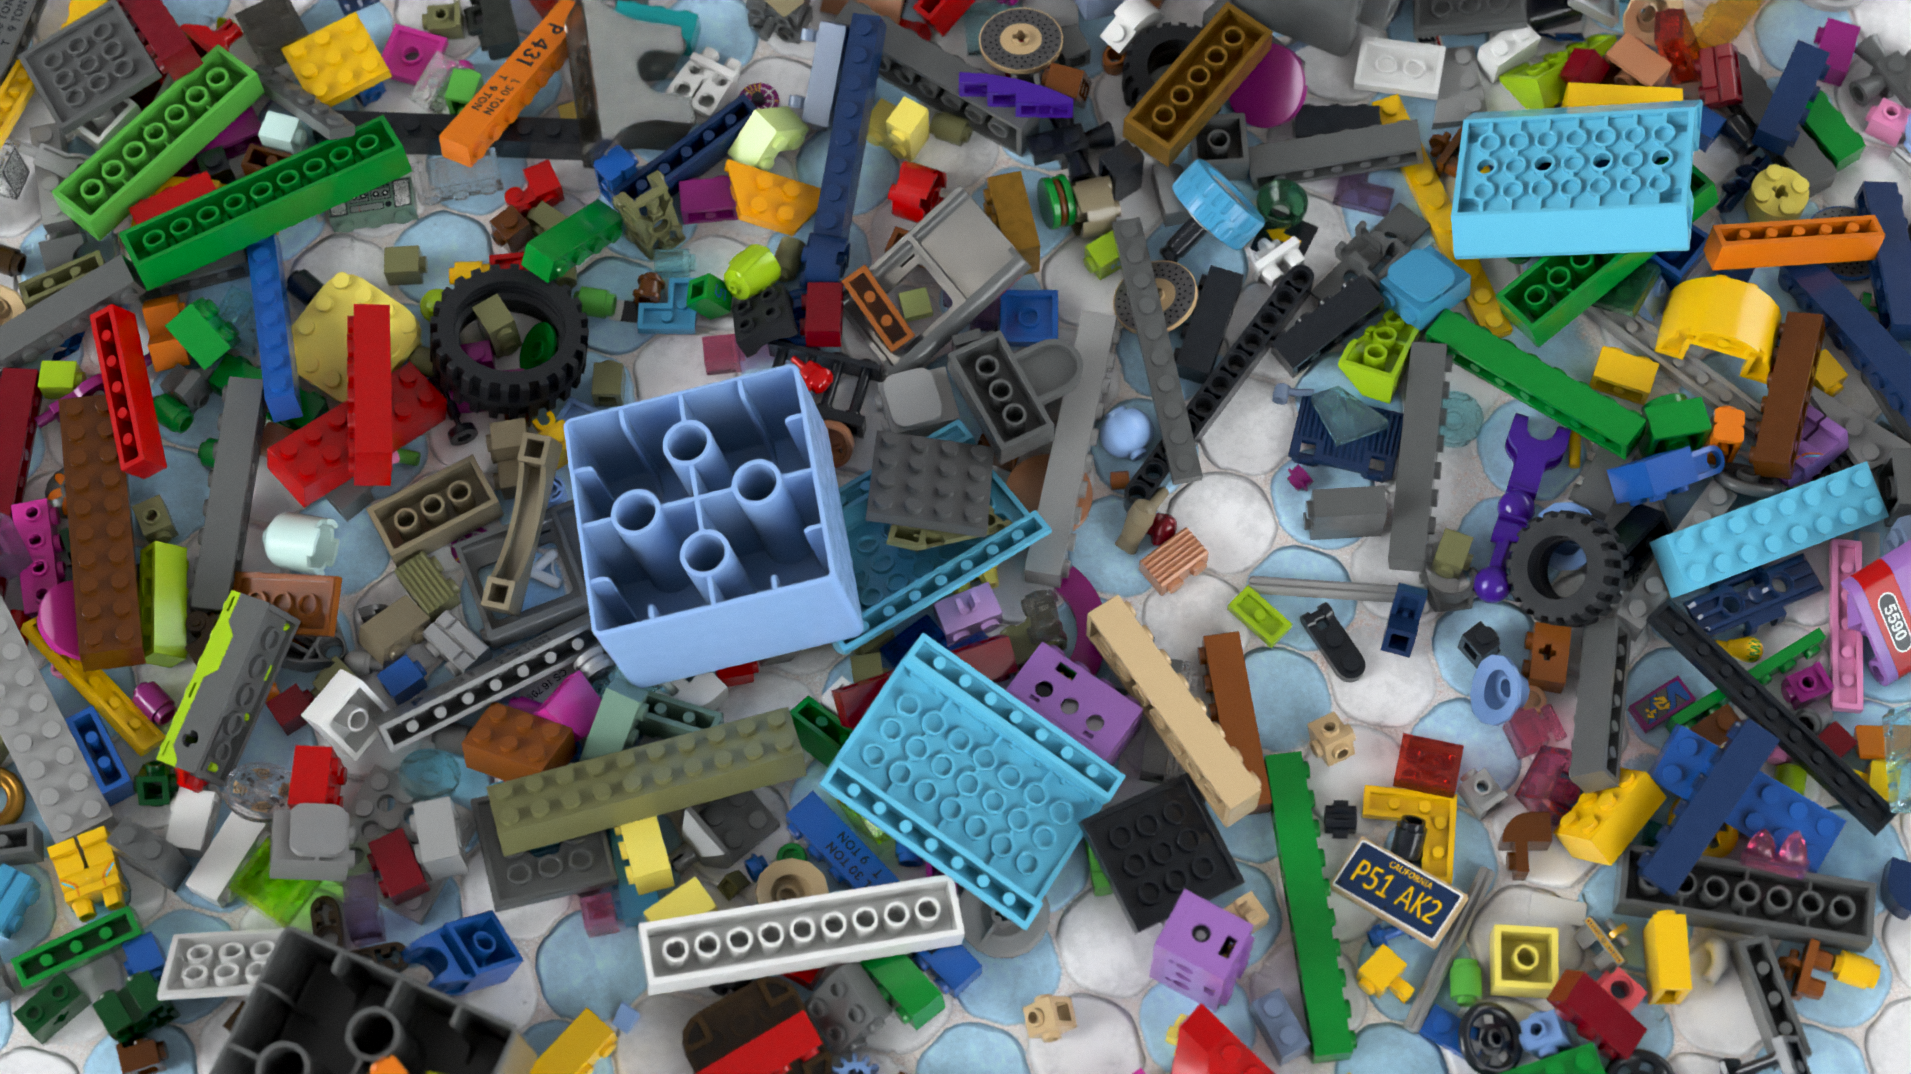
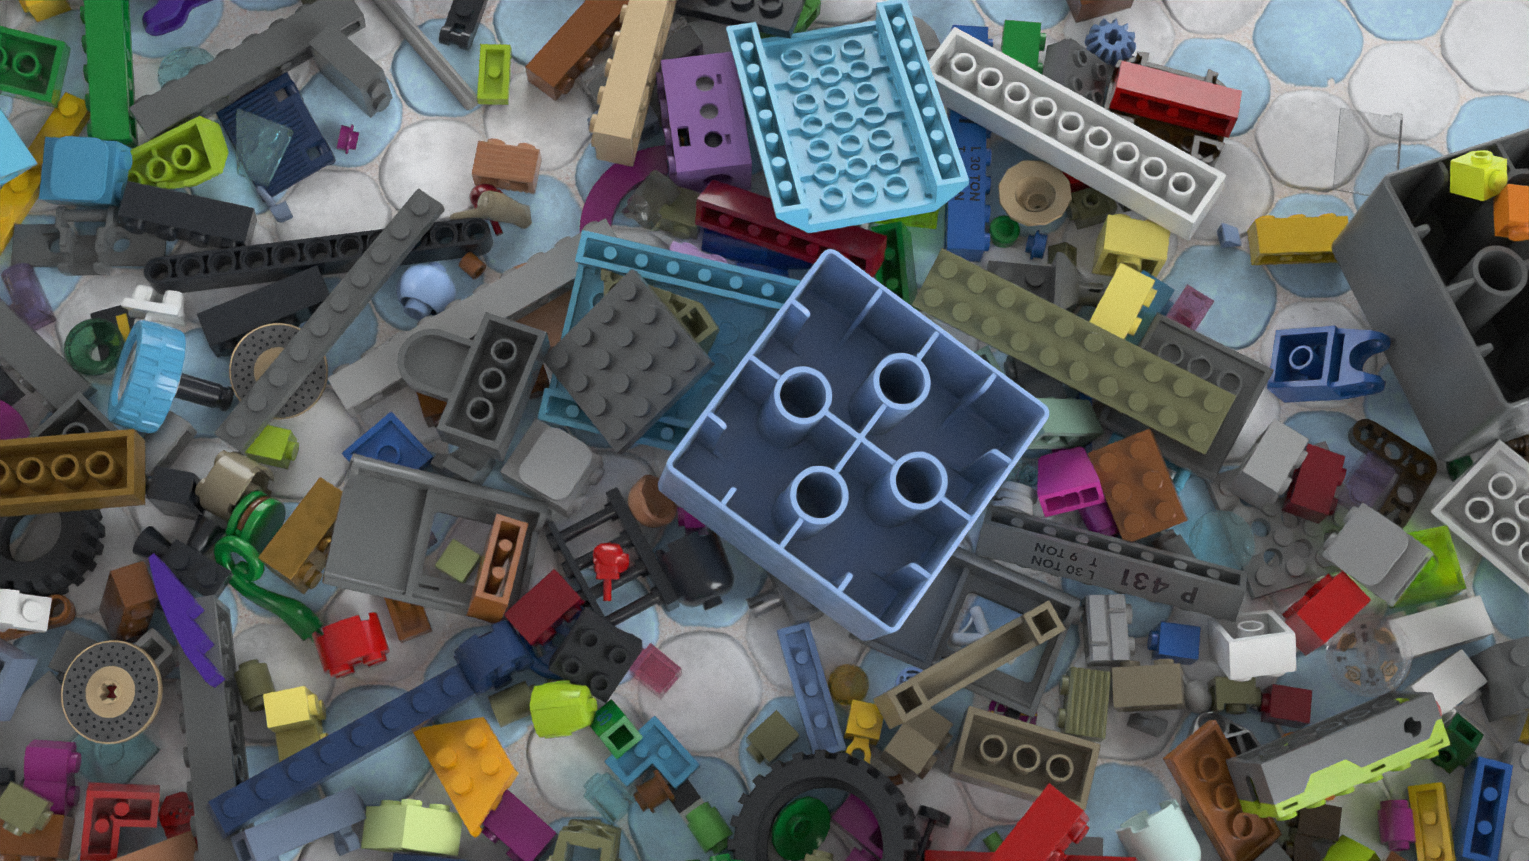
camera: 140 degrees left, 5 degrees up
none -> green plant [214,535,324,644]

